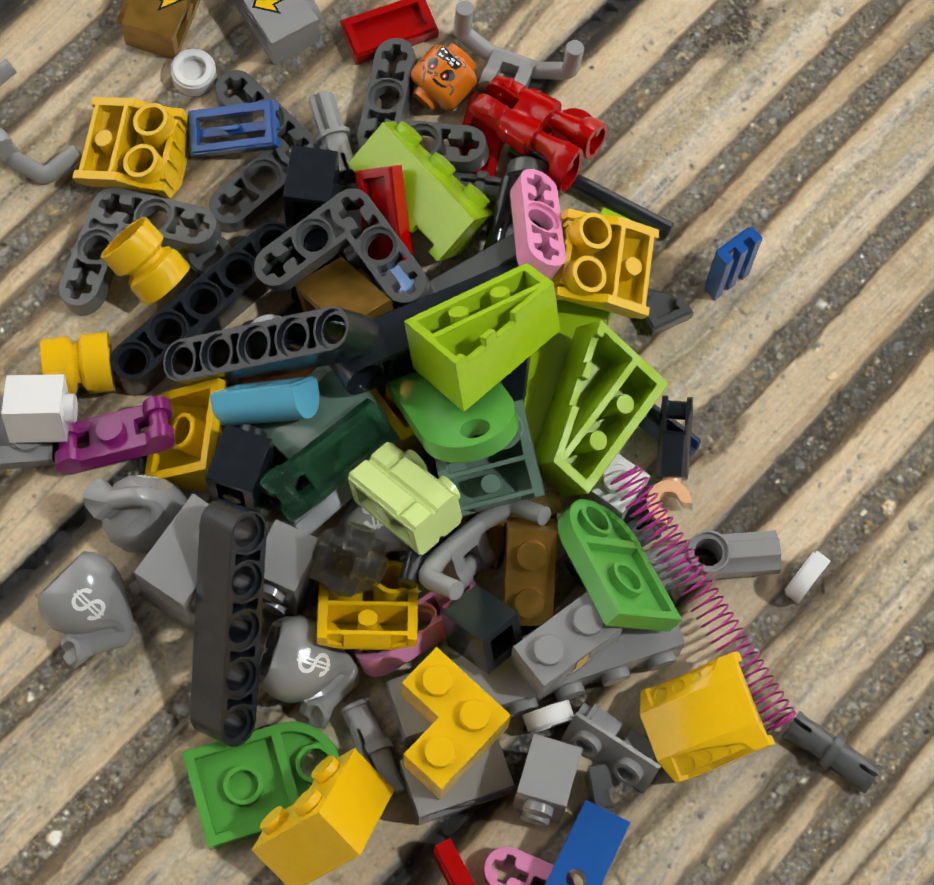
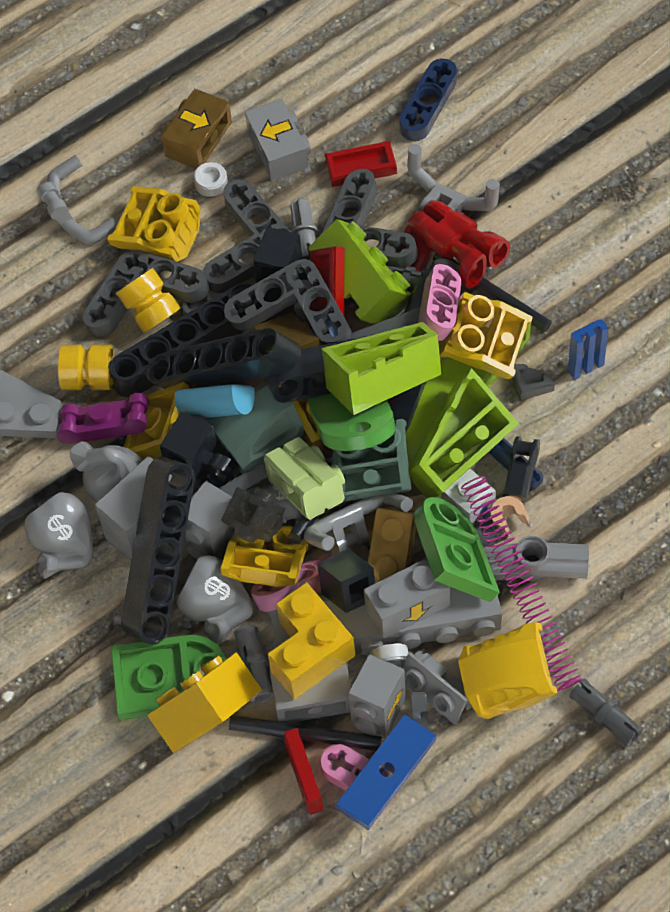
camera: 20 degrees right, 10 degrees down
white brick [1,374,78,443] -> none
blue tile [188,100,281,158] -> none
clear green plate [261,398,400,521] -> none
orange head [411,43,477,111] -> none
white tile [784,551,830,604] -> none
none -> black bar [229,715,382,751]

